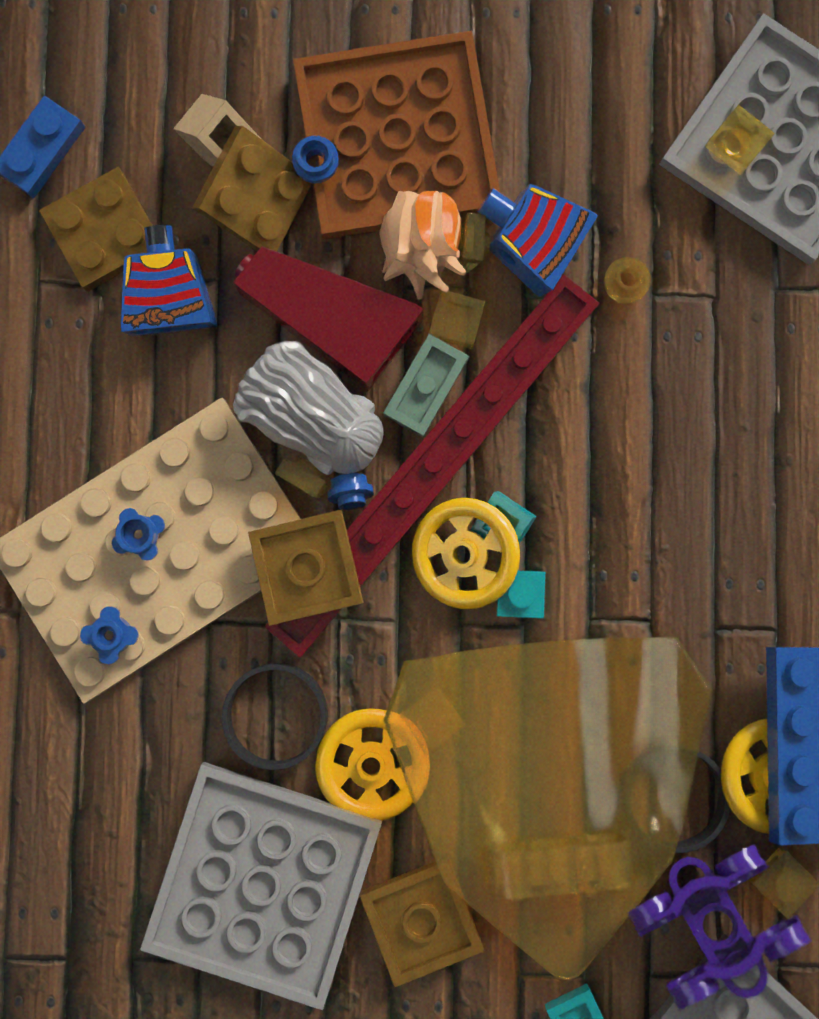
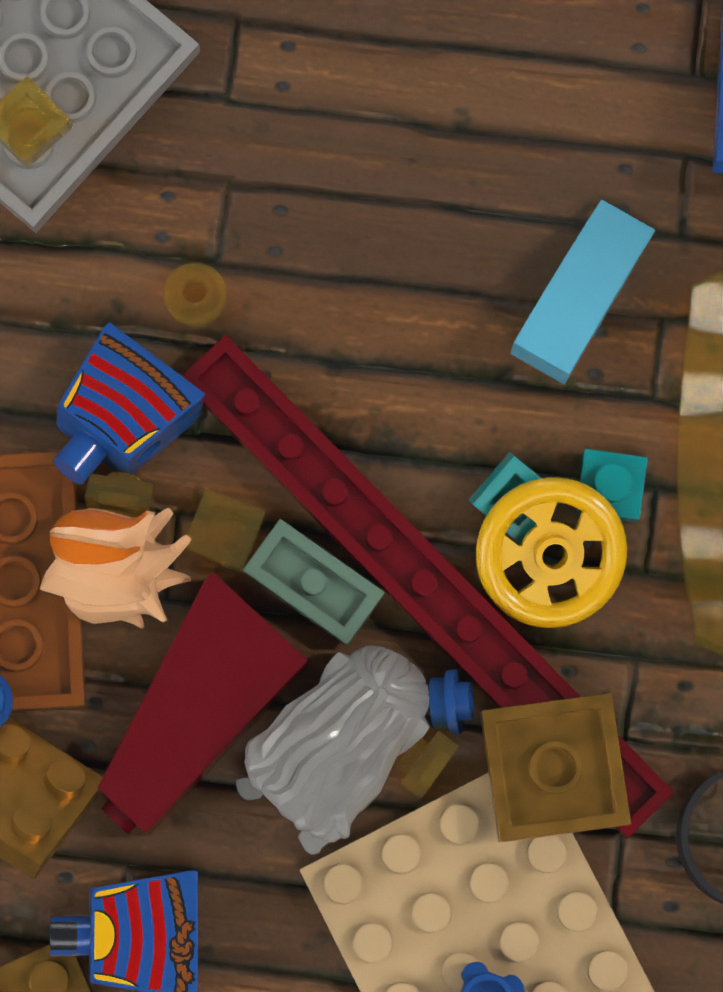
camera: 90 degrees left, 5 degrees down
none -> medium azure slope [510,199,655,385]

